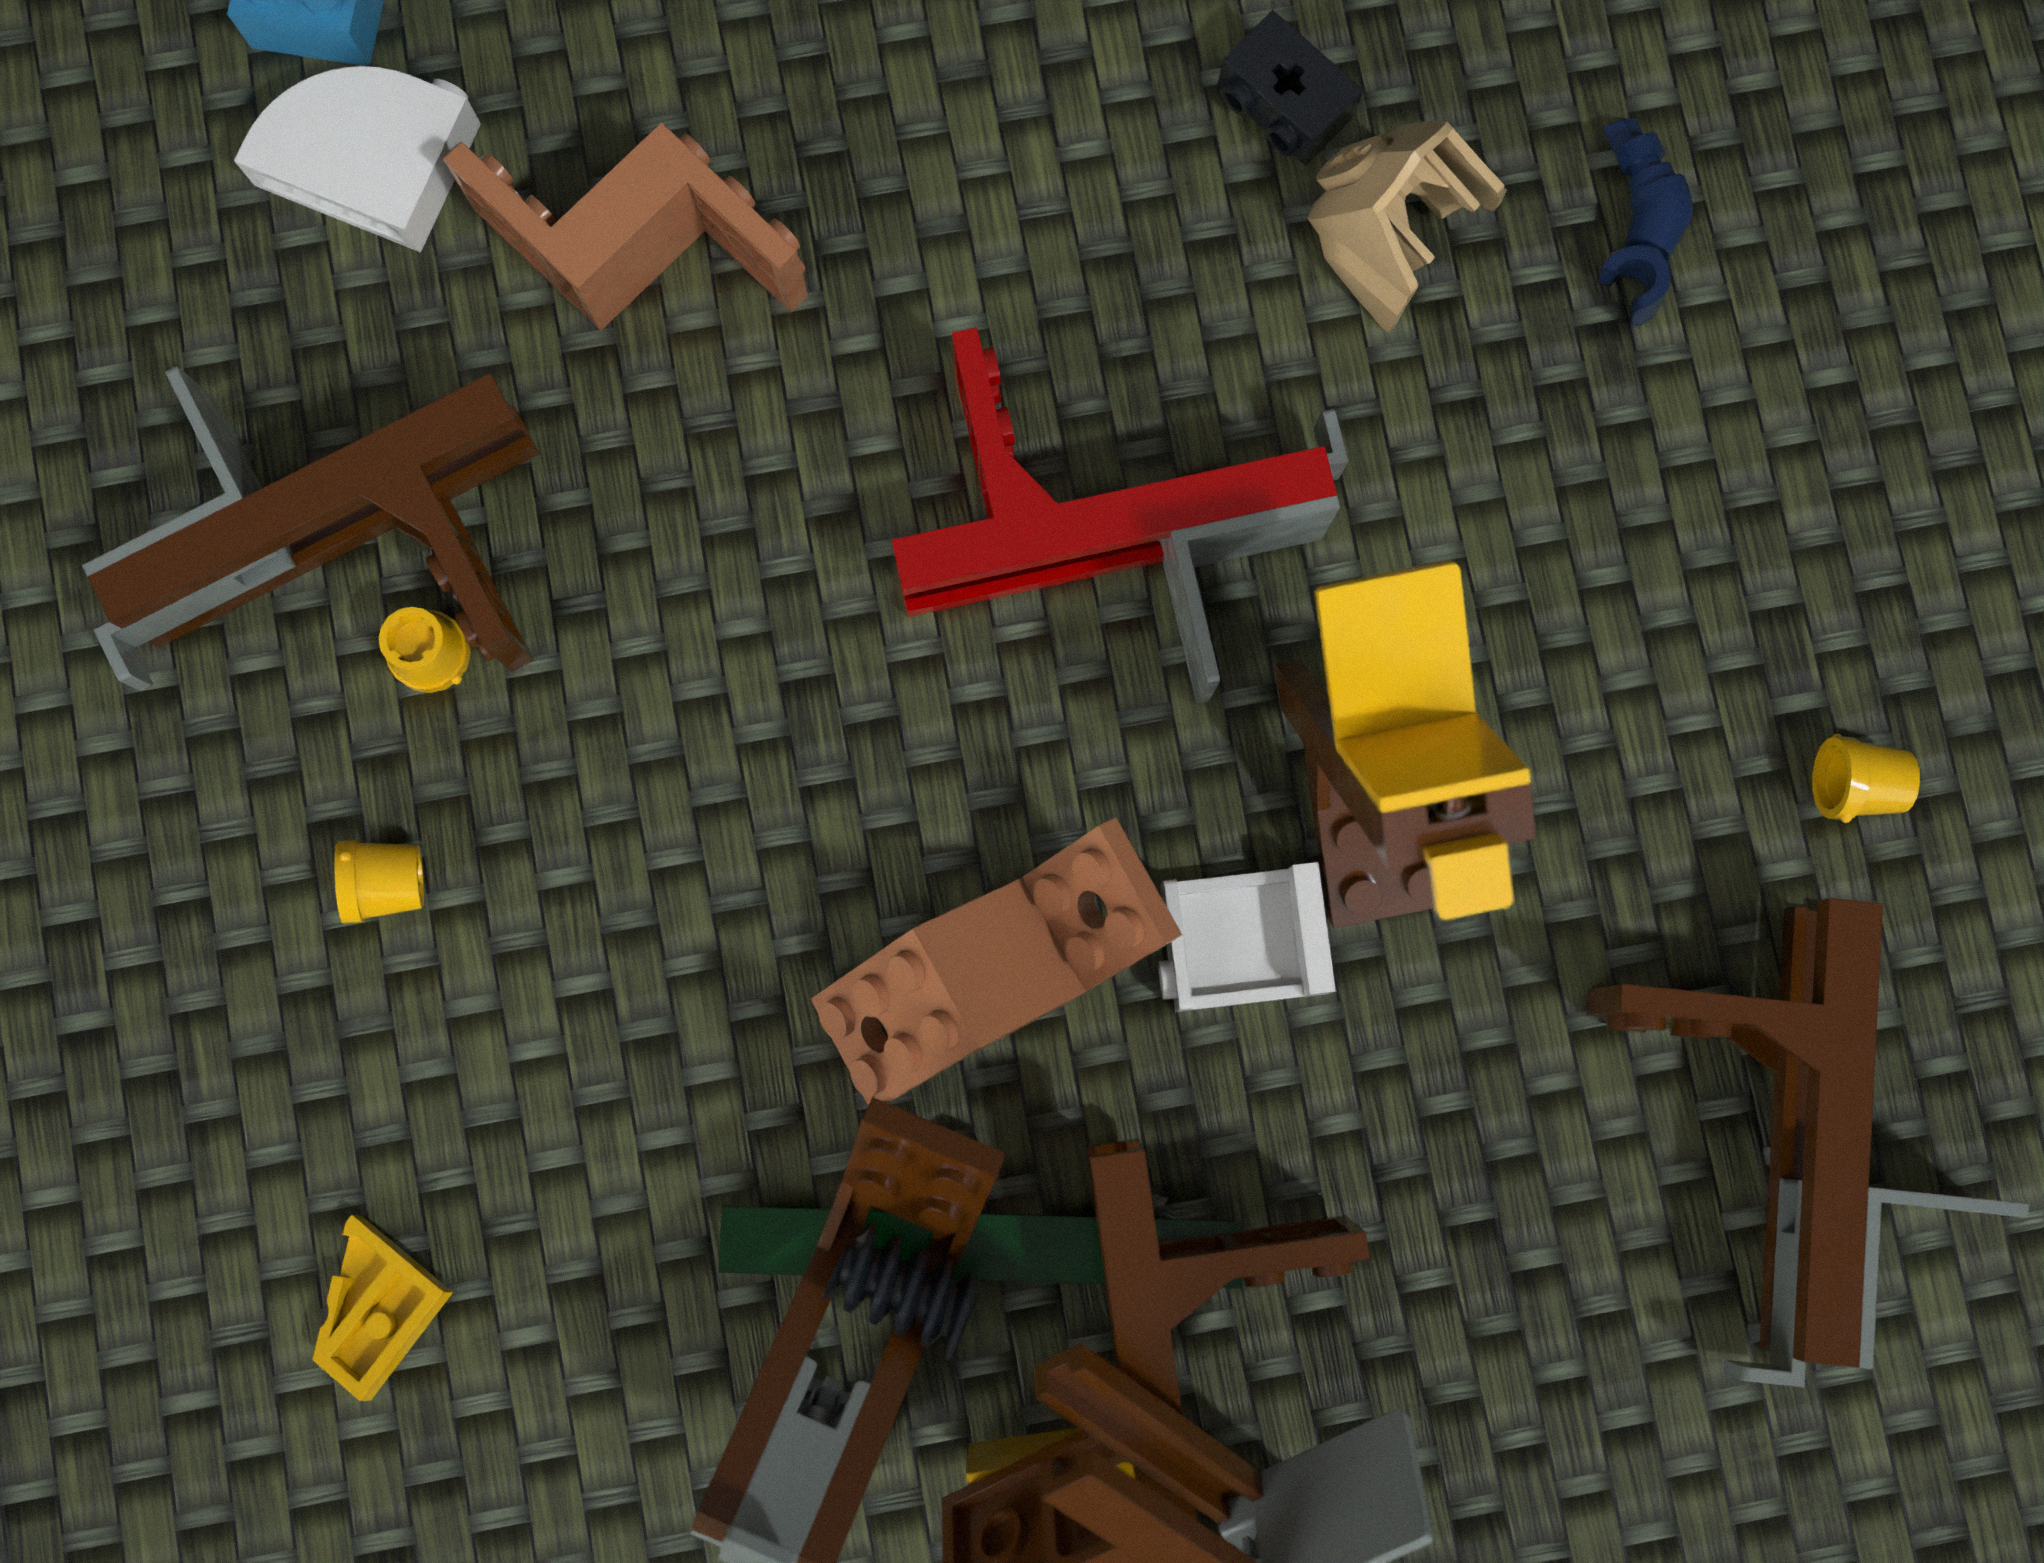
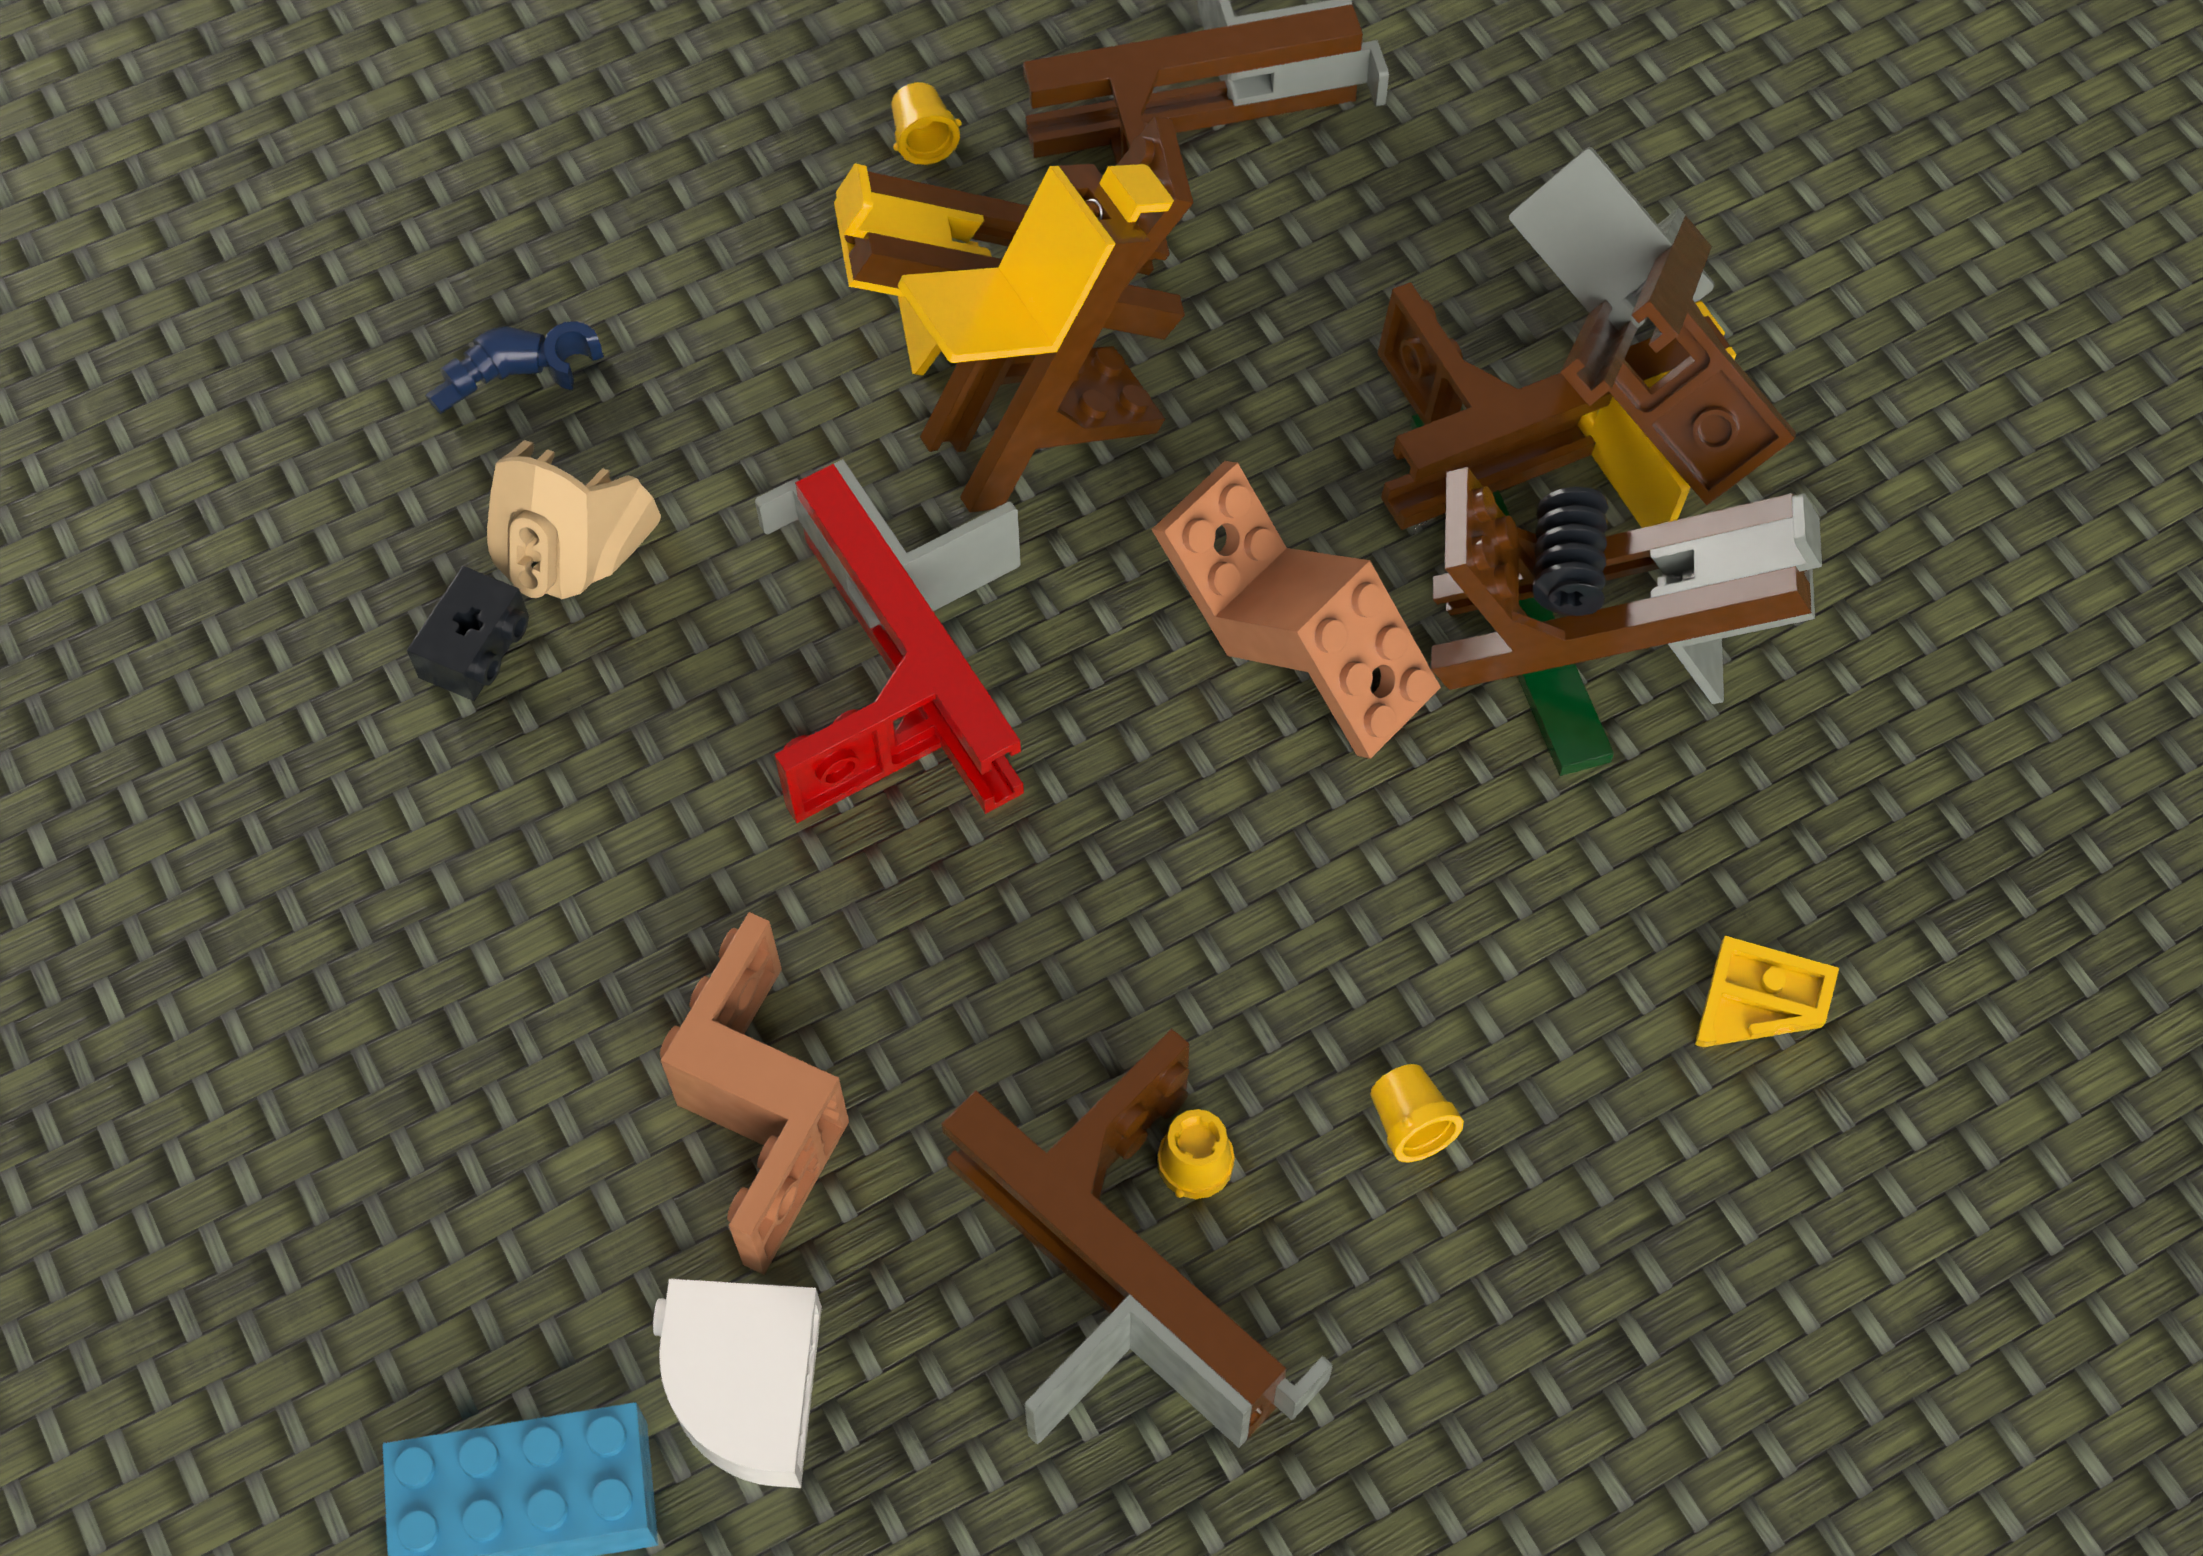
camera: 105 degrees left, 20 degrees down
white panel [1158,862,1336,1012] -> none
none -> reddish brown piece [834,116,1193,376]

